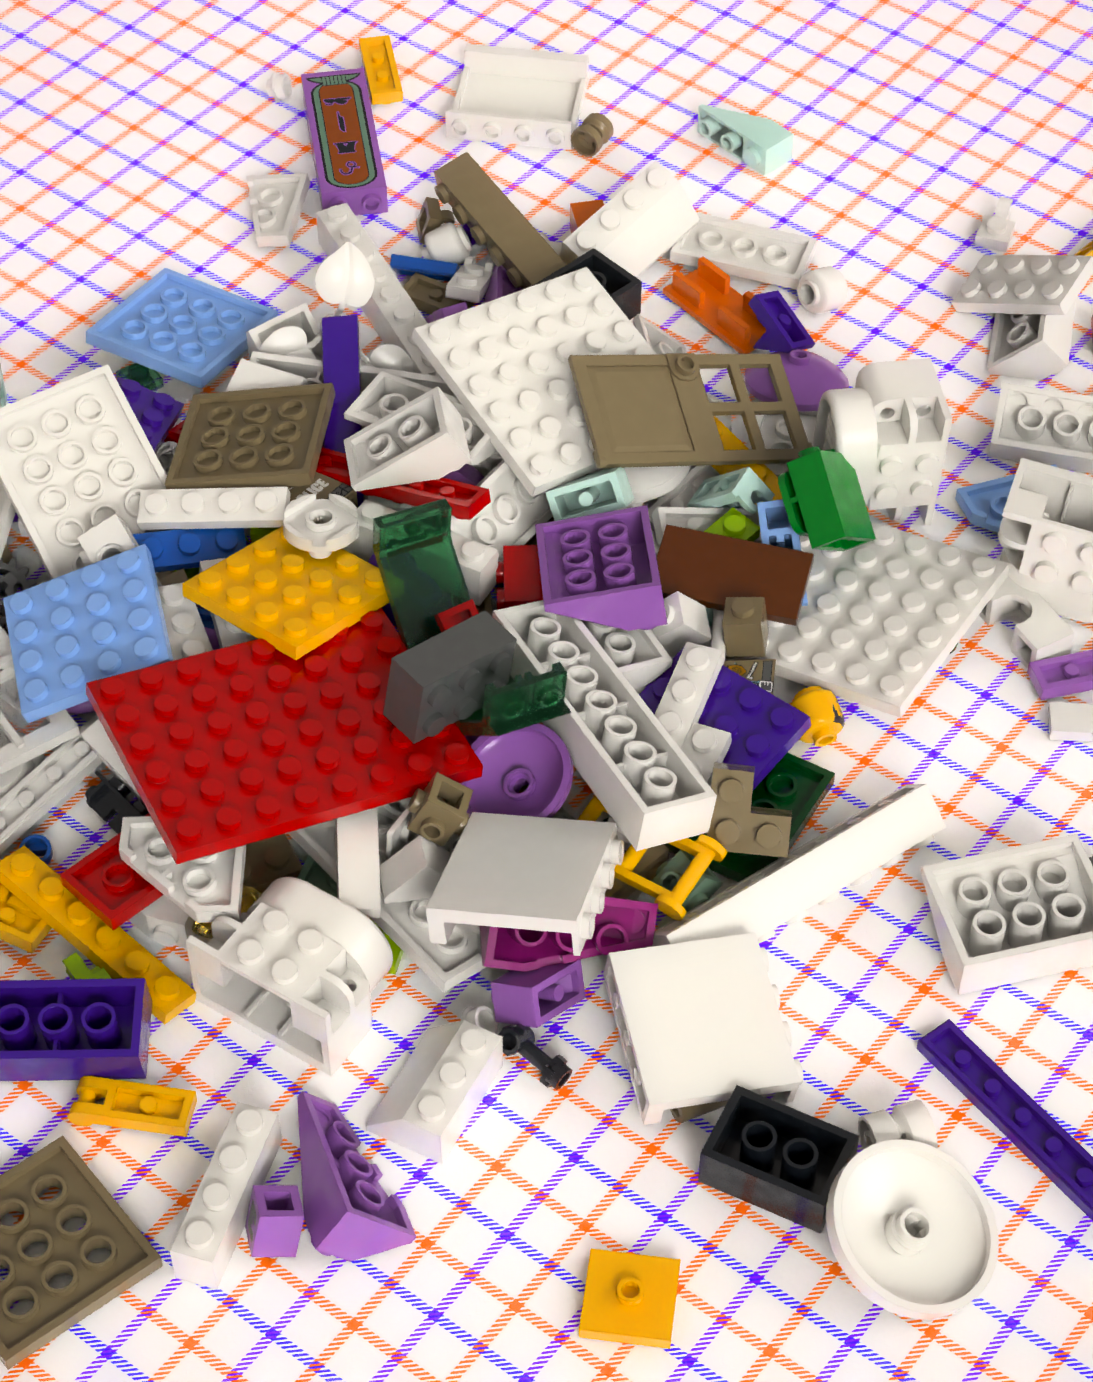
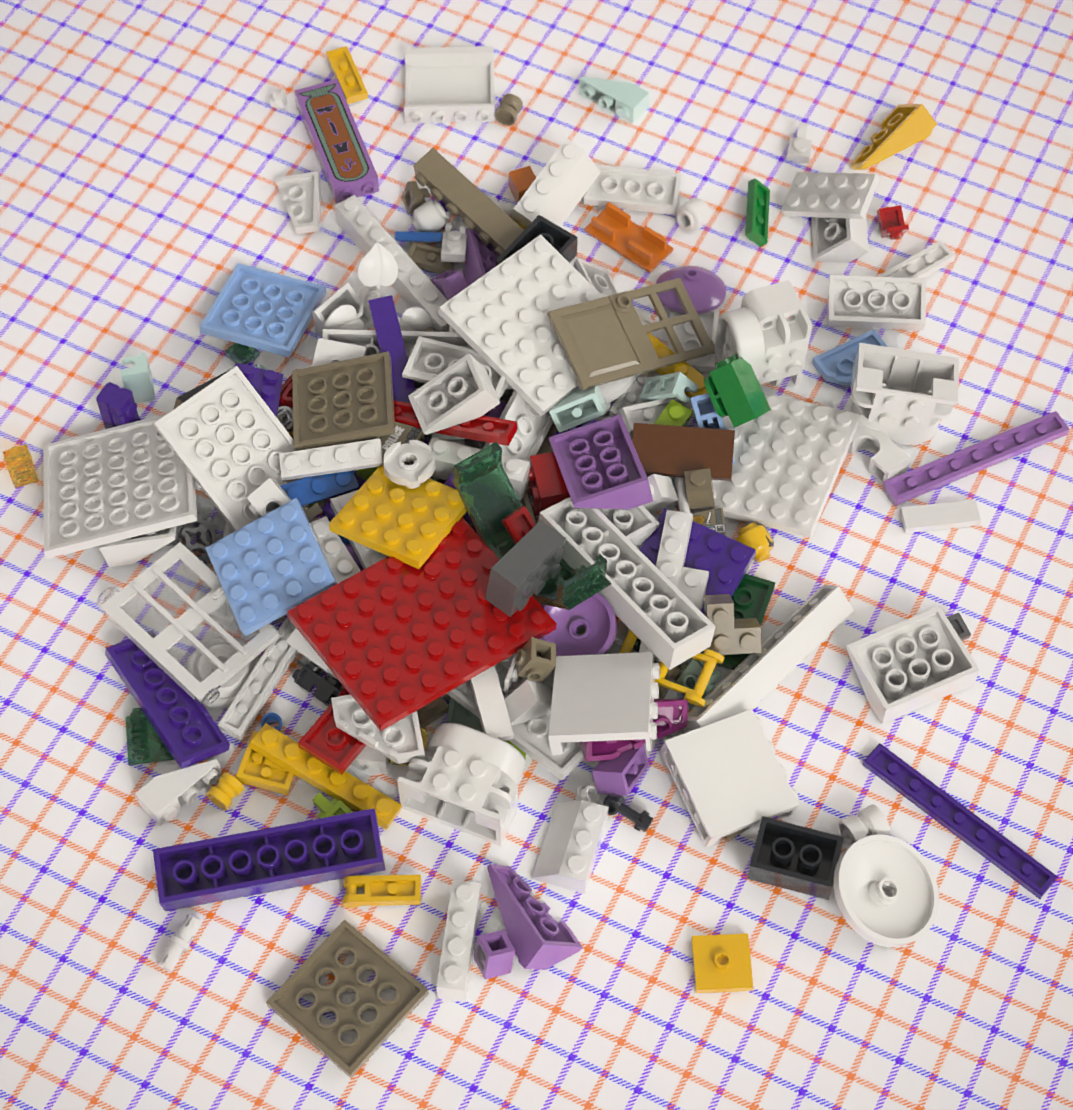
camera: 10 degrees left, 10 degrees up
dark purple slope [748,290,816,353] -> none
none -> green plate [745,178,770,247]

